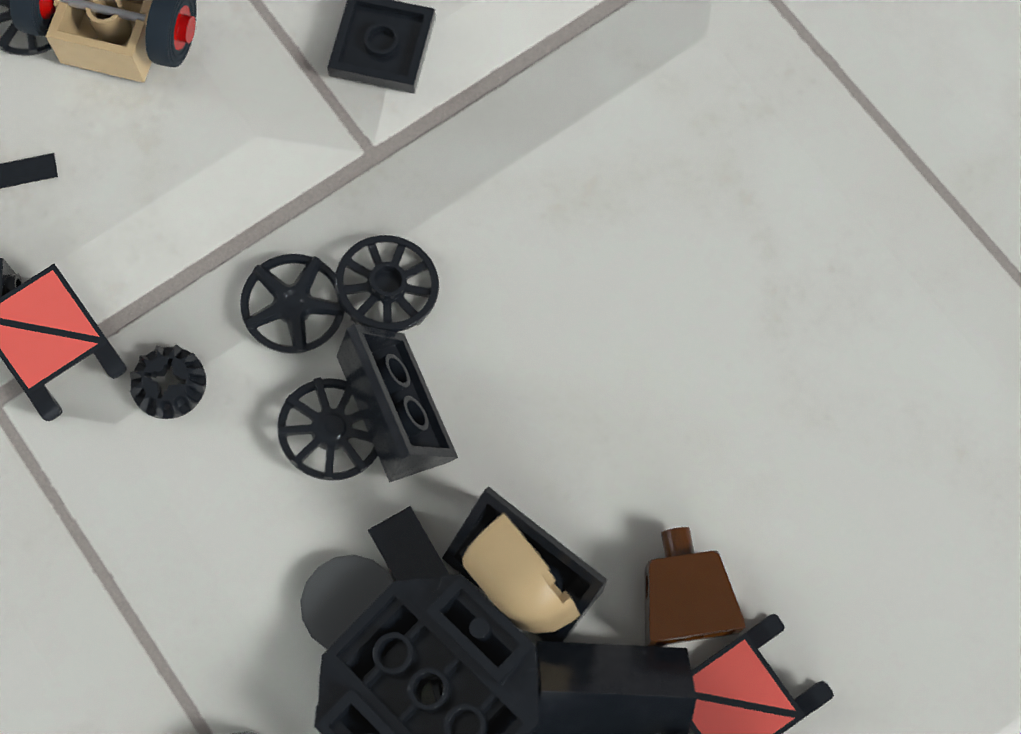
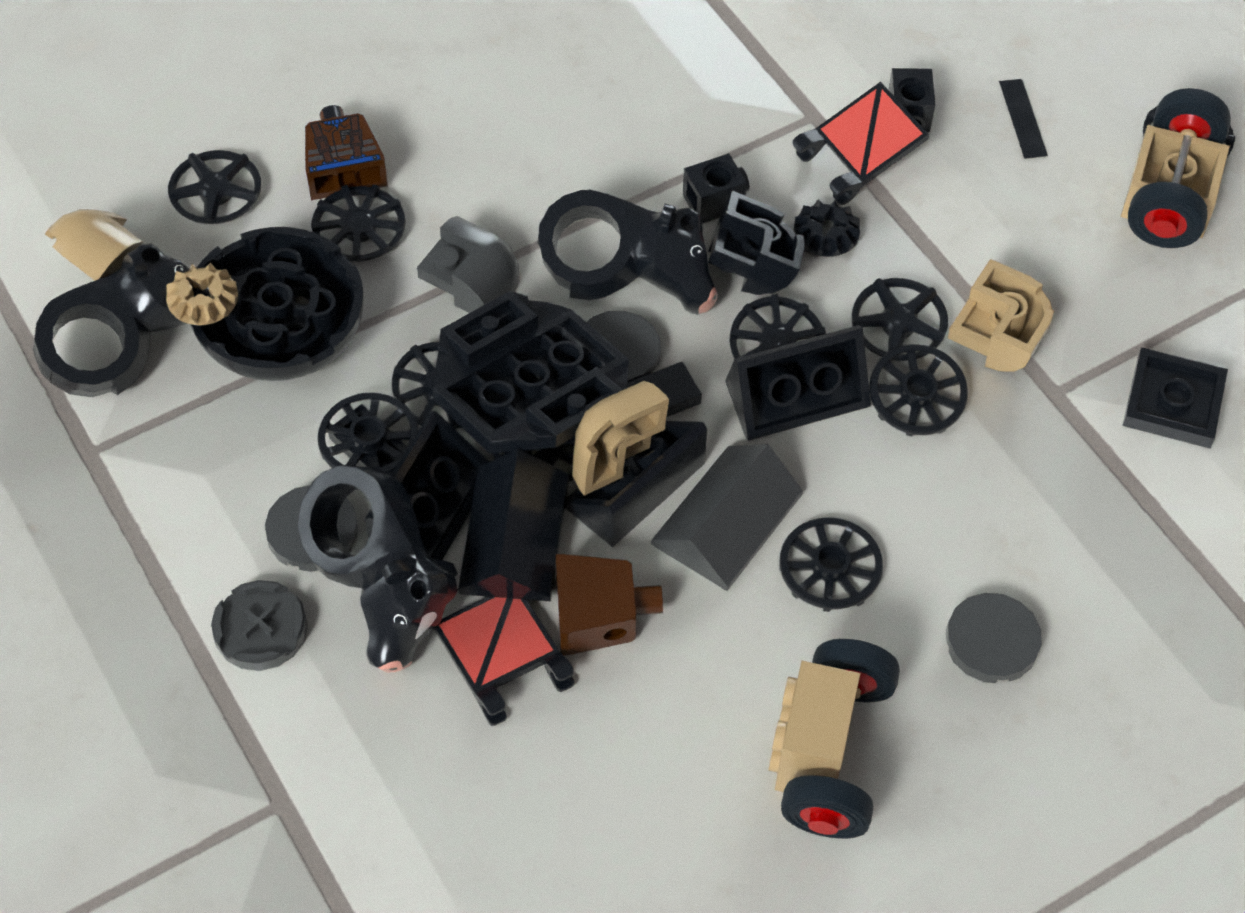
camera: 95 degrees right, 15 degrees down
none -> black animal [537,189,717,315]
none -> dark grey slope [651,444,803,591]
none -> black brick [683,153,750,223]
none -> black brick [708,190,805,295]
none -> brick [768,639,900,839]
none -> black wheel [779,517,883,612]
none -> dark grey tile [946,593,1042,683]
none -> tan brick [948,259,1055,372]

